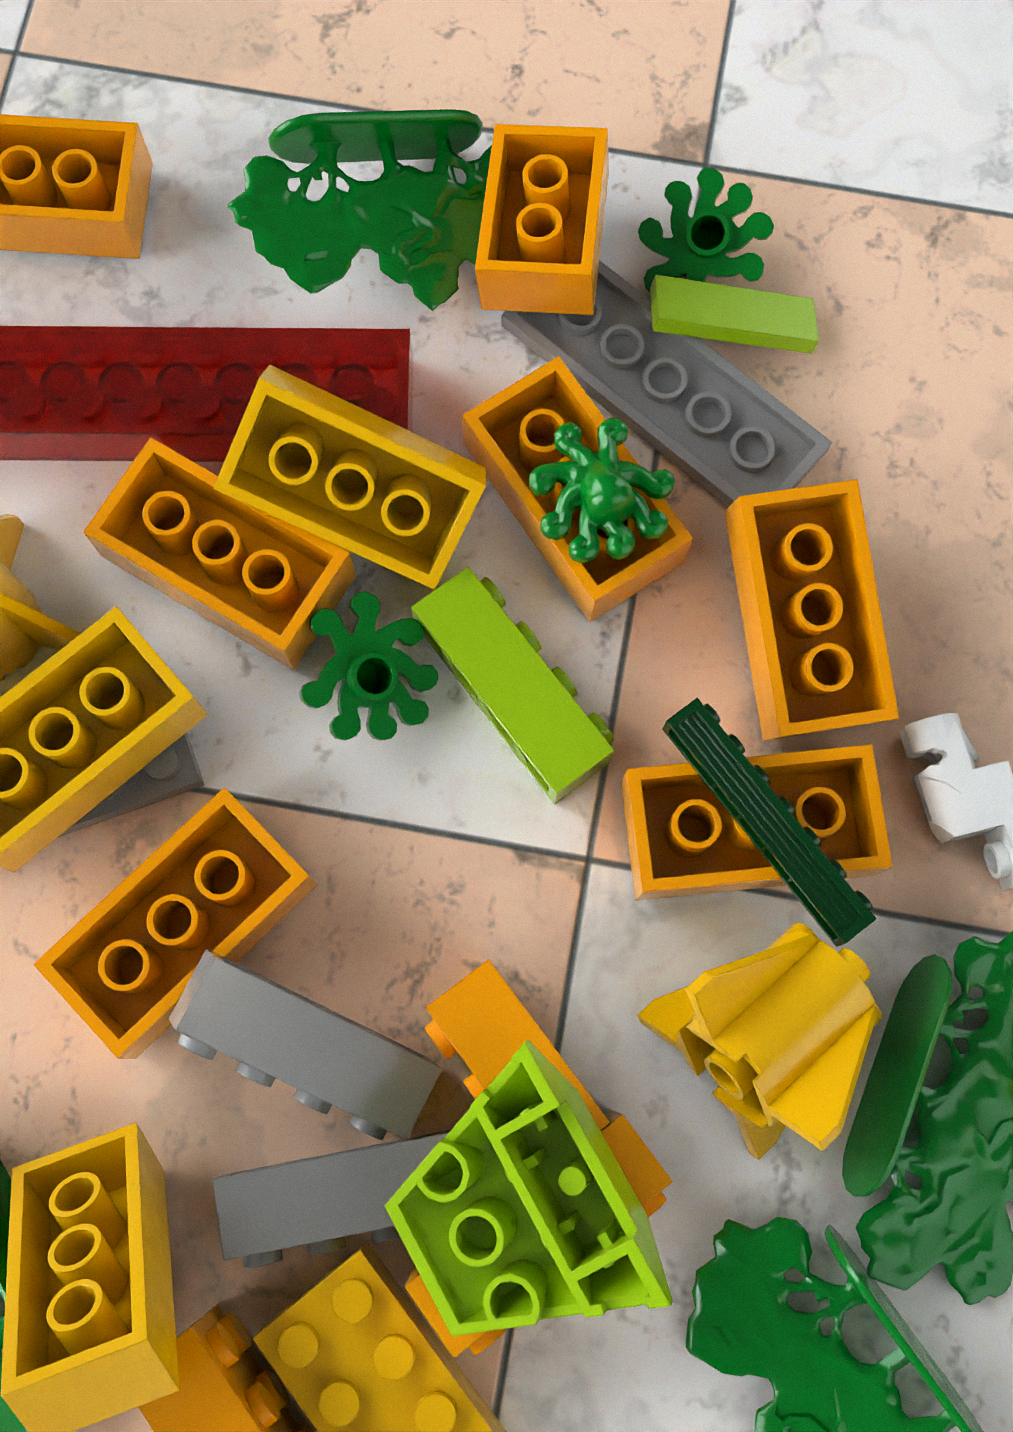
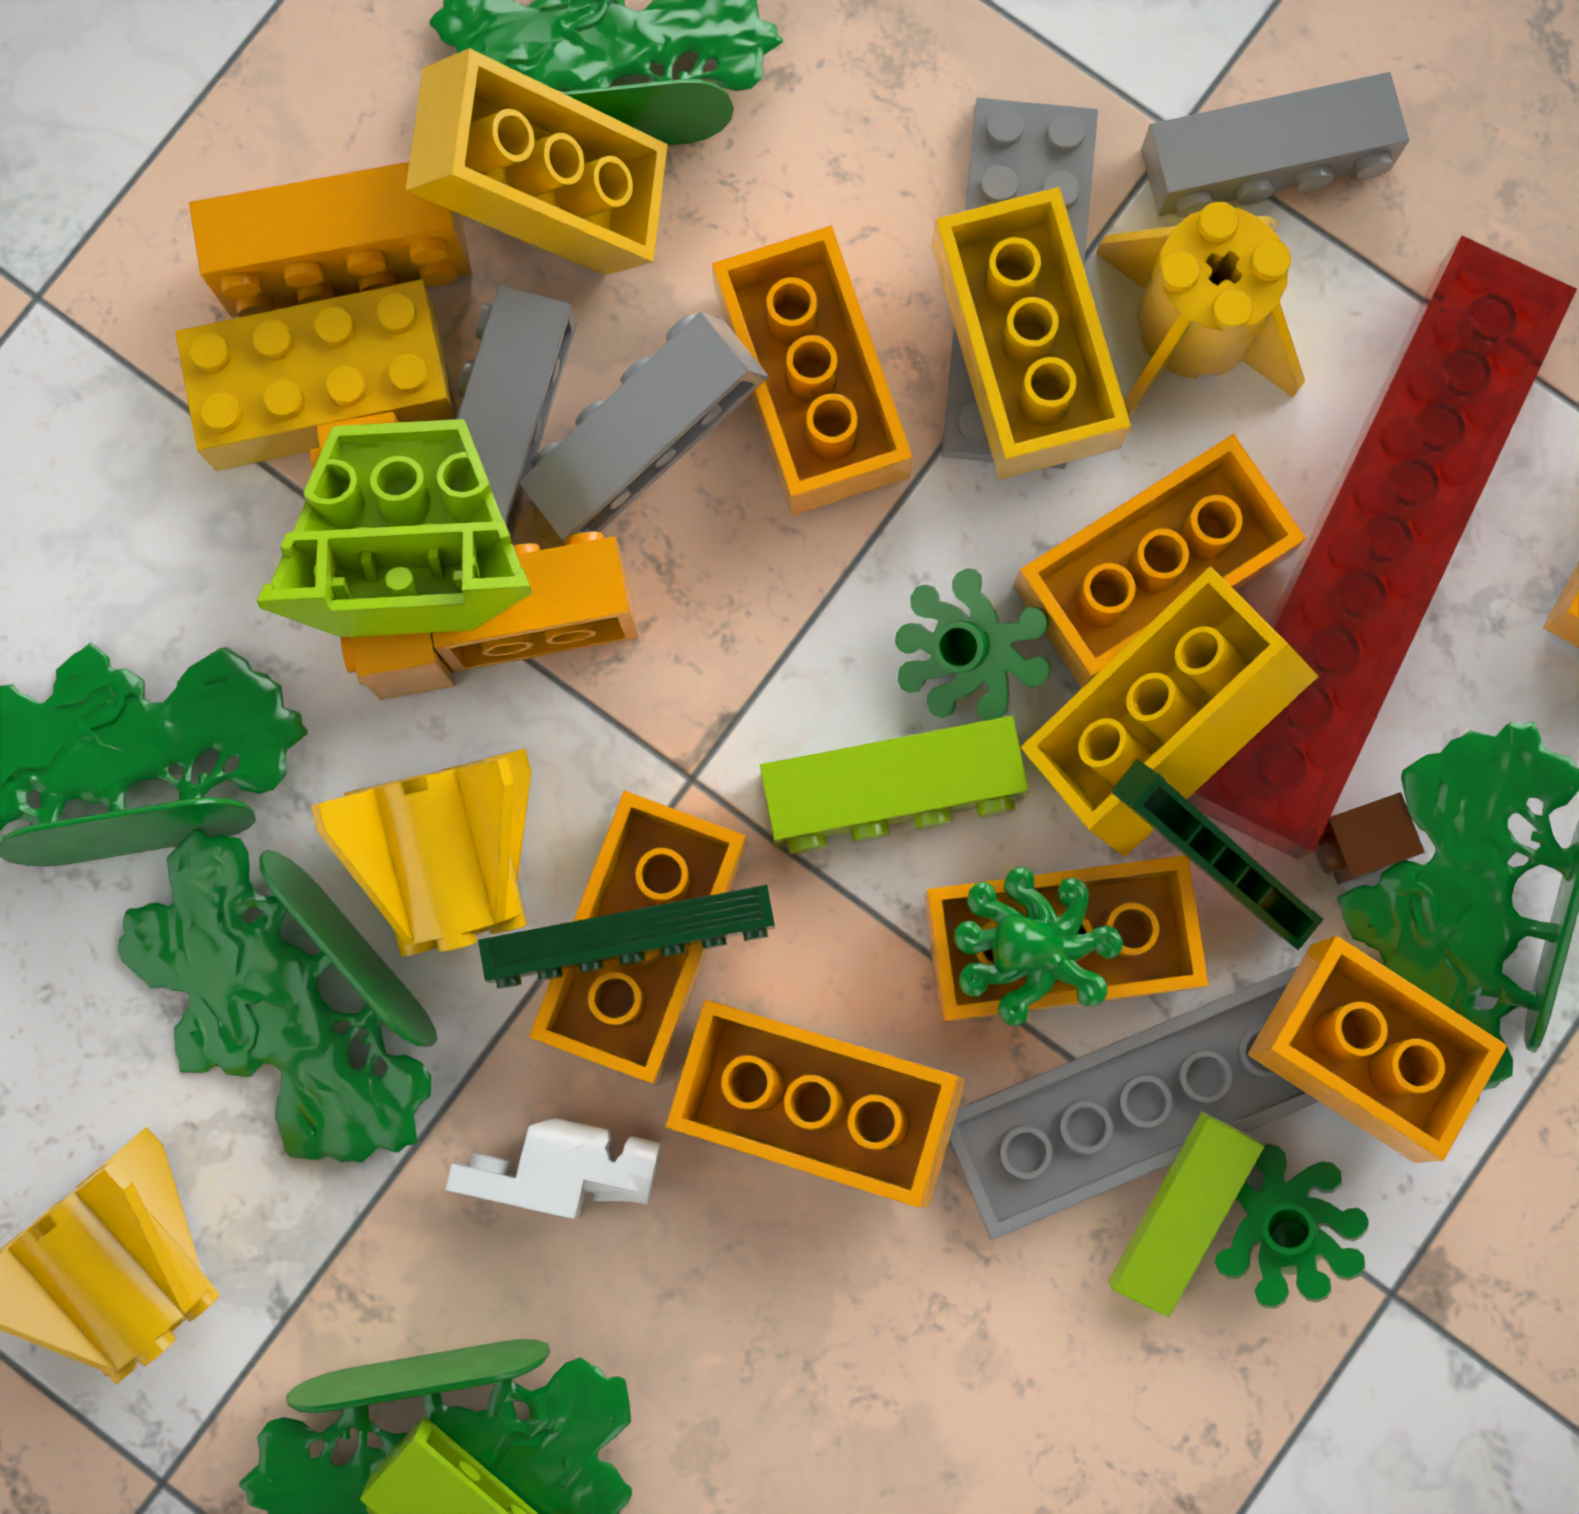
camera: 120 degrees right, 5 degrees up
none -> dark green piece [1111,759,1324,950]
none -> reddish brown brick [1313,792,1425,885]

